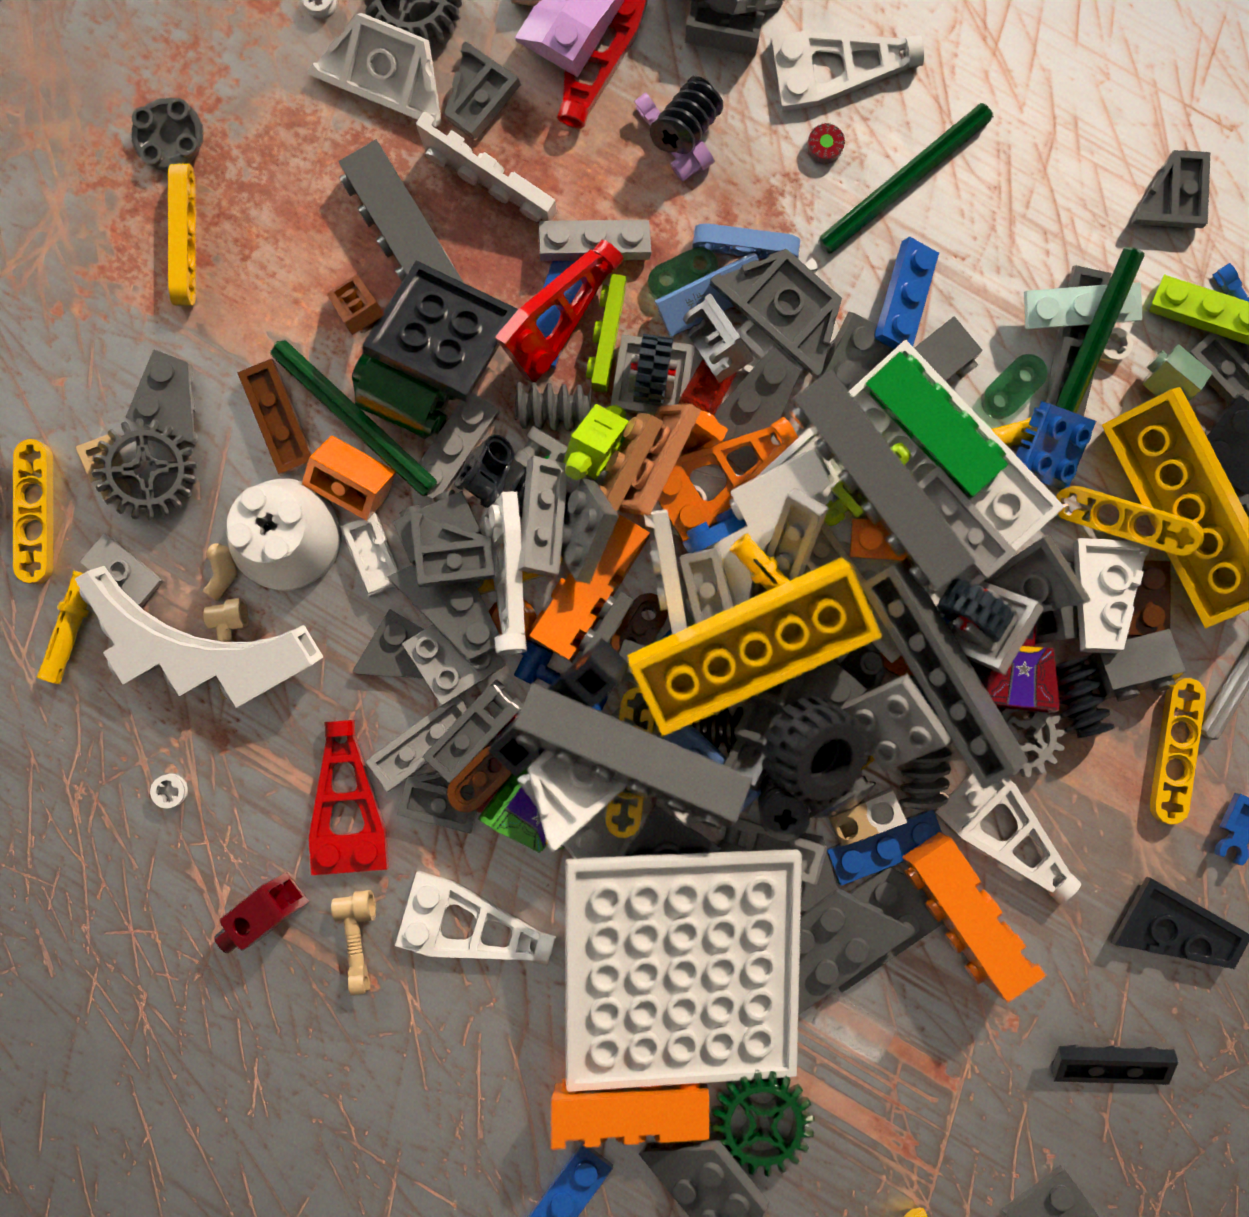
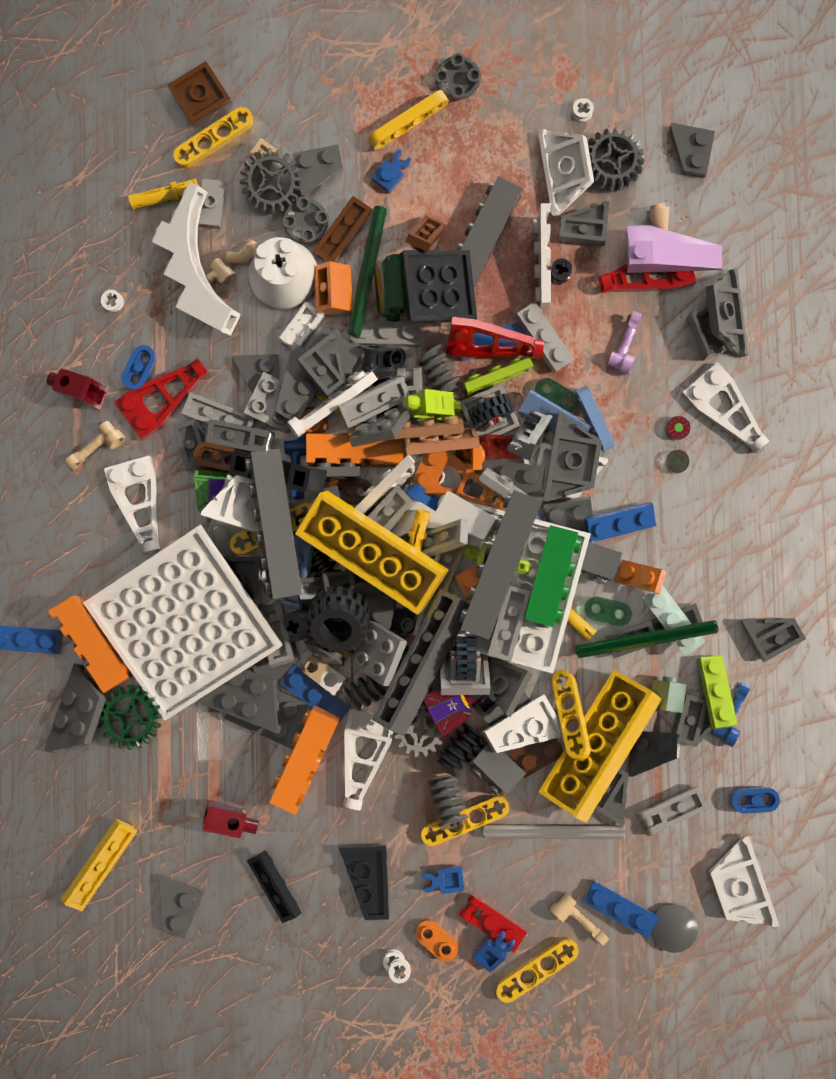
camera: 55 degrees right, 0 degrees up
black piece [650,75,724,154] -> none
dark green axle [818,103,994,254] -> none
blue hinge [1016,401,1096,489] -> none
white bush [1100,327,1133,364] -> none
none -> blue plate [121,345,157,390]
none -> dark red torso [202,799,259,838]
none -> dark grey dish [283,197,329,244]
none -> blue plate [372,150,411,194]
none -> dark grey piece [428,775,469,830]
none -> light grey plate [478,468,527,498]
none -> black bush [550,258,572,285]
none -> orange plate [615,560,666,594]
none -> clear smoke tile [665,450,690,474]

